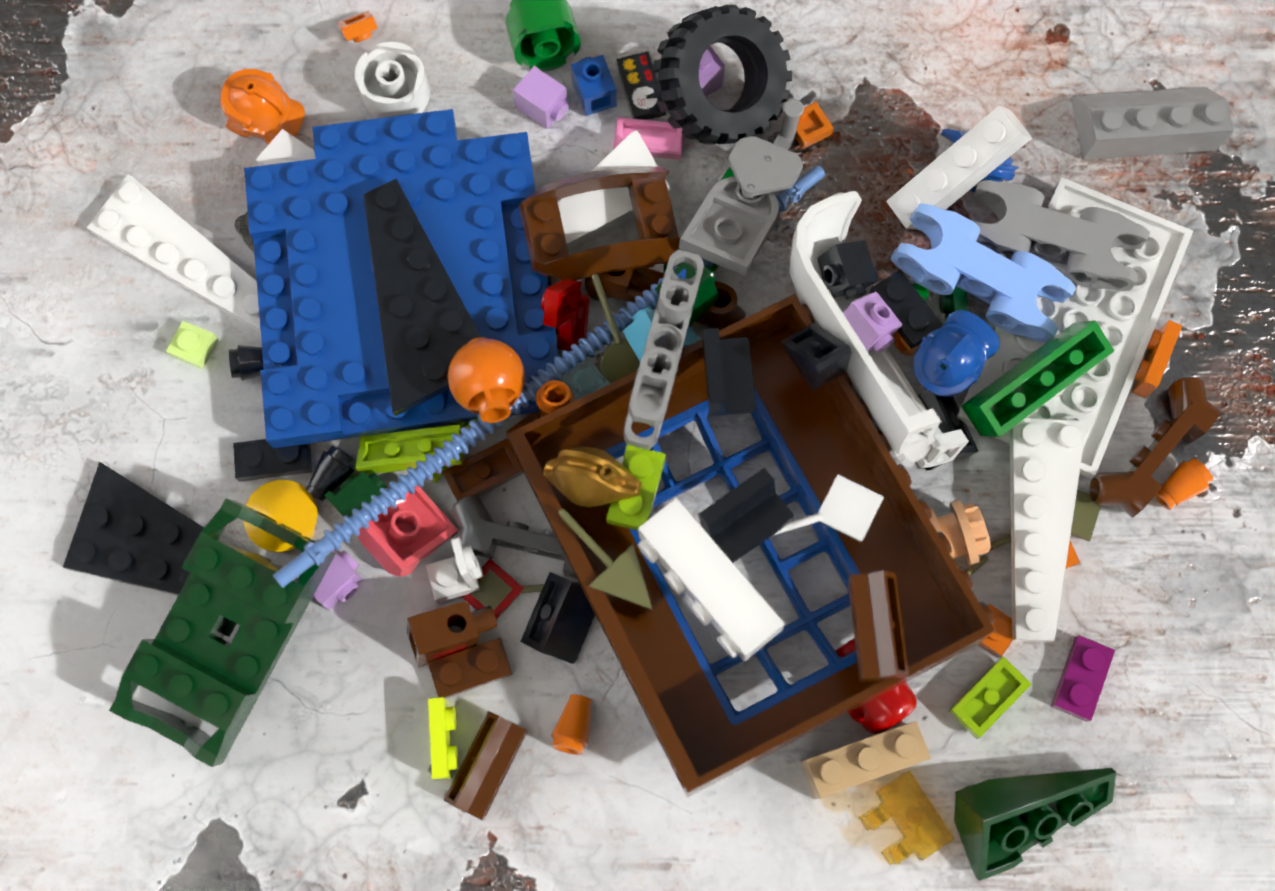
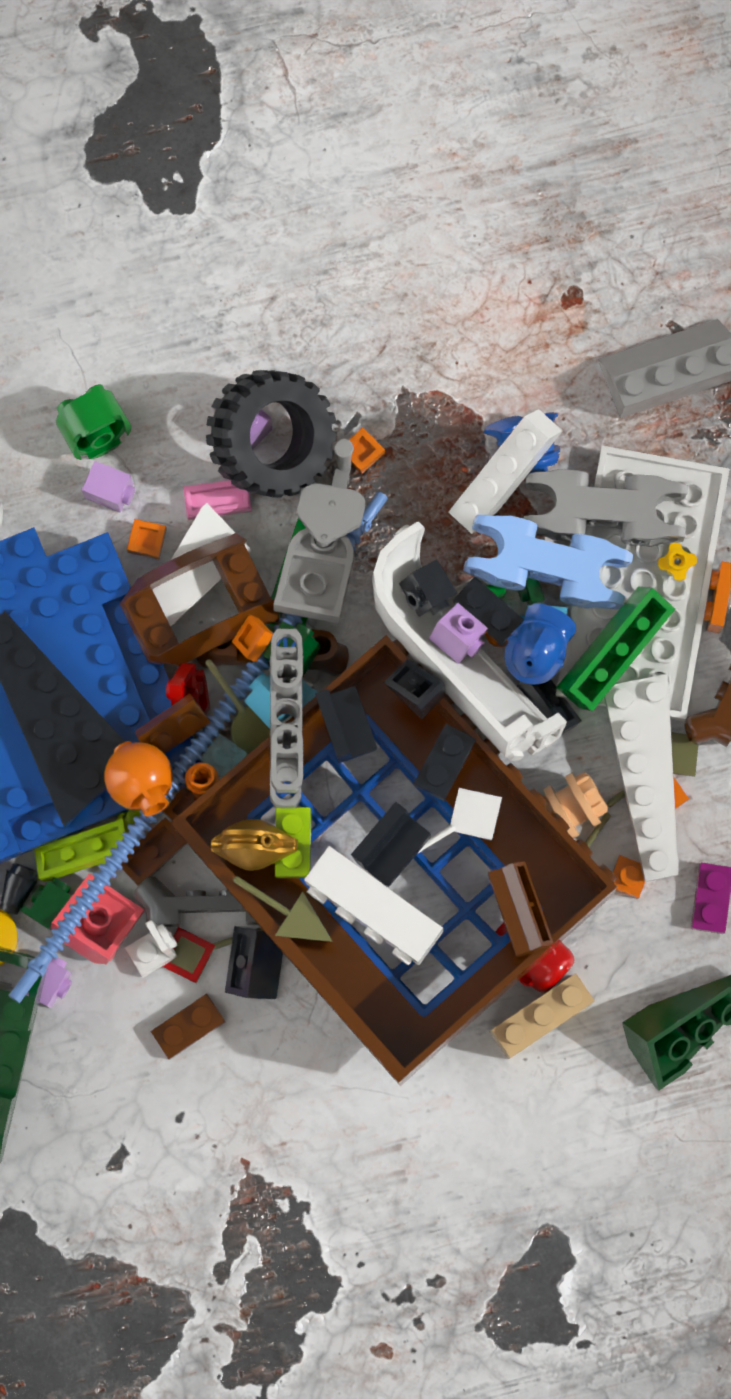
camera: 15 degrees left, 5 degrees up
reddish brown torso [407,601,497,668] -> none
neon yellow plate [428,697,459,780] -> none
reddish brown piece [443,711,528,820] -> none
orange cone [551,694,592,755] -> none
blue brick [571,55,617,116] -> none
tile [616,51,666,120] -> none
clear yellow plate [859,770,955,865] -> none
lime plate [948,656,1032,739] -> none
none -> orange plate [127,519,167,560]
none -> reddish brown plate [134,694,211,754]
none -> orange plate [232,614,273,662]
none -> black plate [414,724,476,801]
none -> yellow plate [658,542,697,581]

